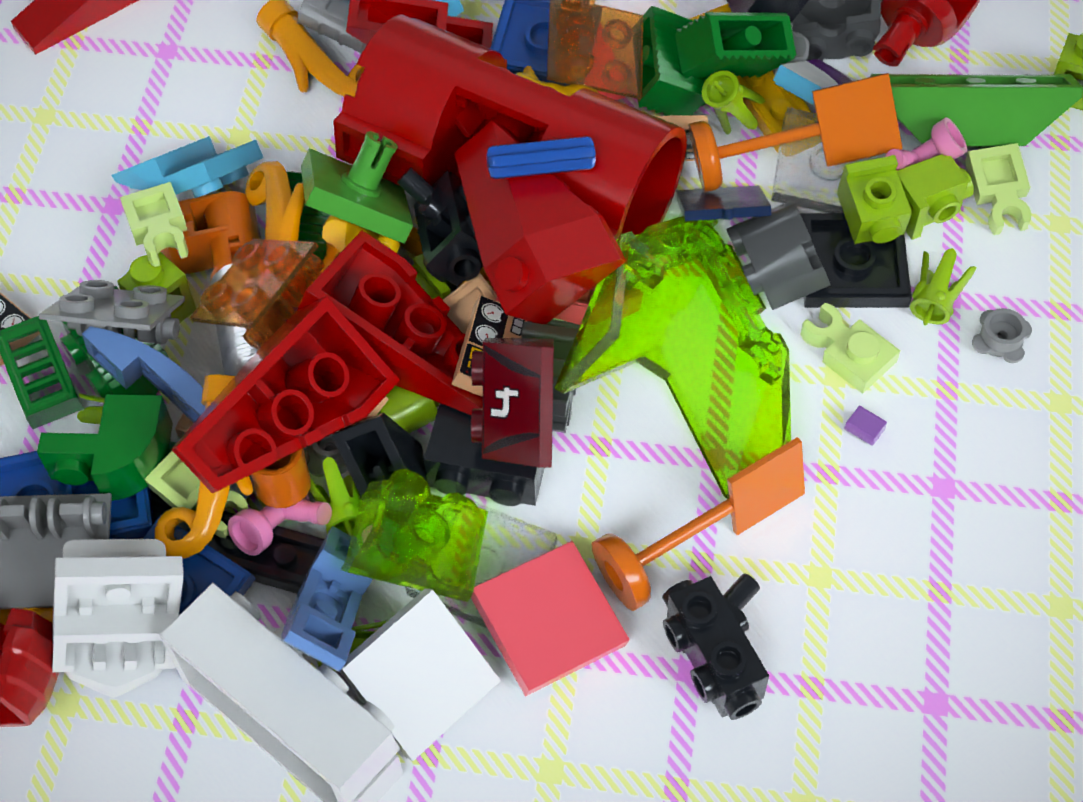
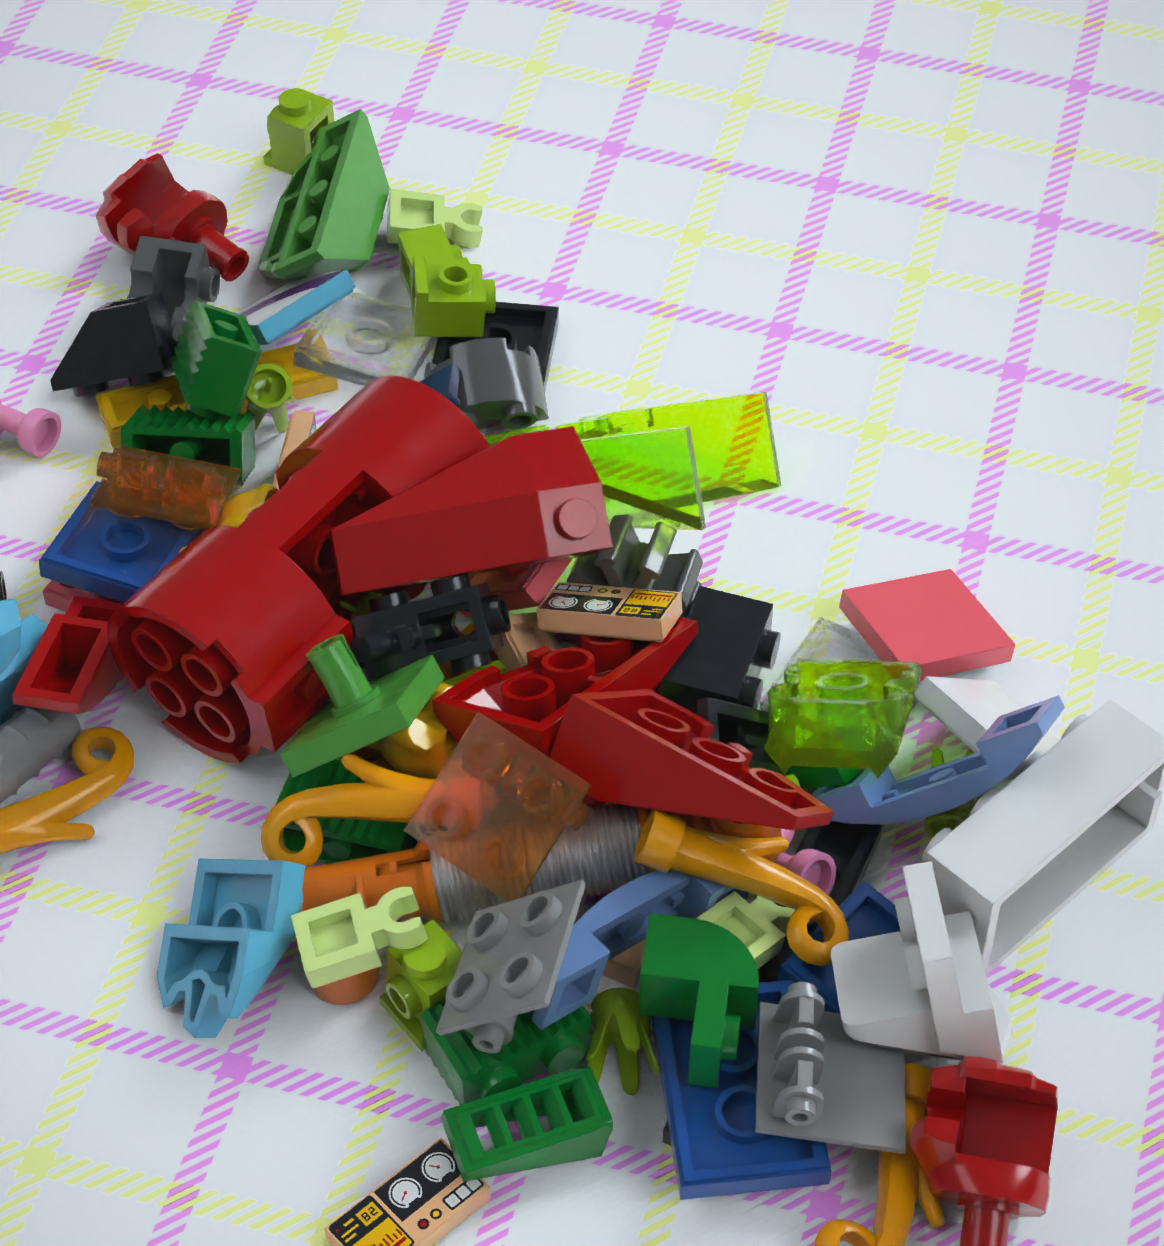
camera: 85 degrees left, 10 degrees down
dark red slope [471,338,554,468] -> none
blue axle [486,136,596,179] -> none
orange piece [591,437,805,611] -> none
black brick [662,573,769,720] -> none
orange piece [688,73,903,193] -> none
yellowish green plate [800,303,901,394] -> none
medium lavender piece [844,405,887,446] -> none
bright pink piece [885,117,968,171] -> none
lime piece [910,248,977,326] -> none
light grey plate [972,308,1032,364] -> none

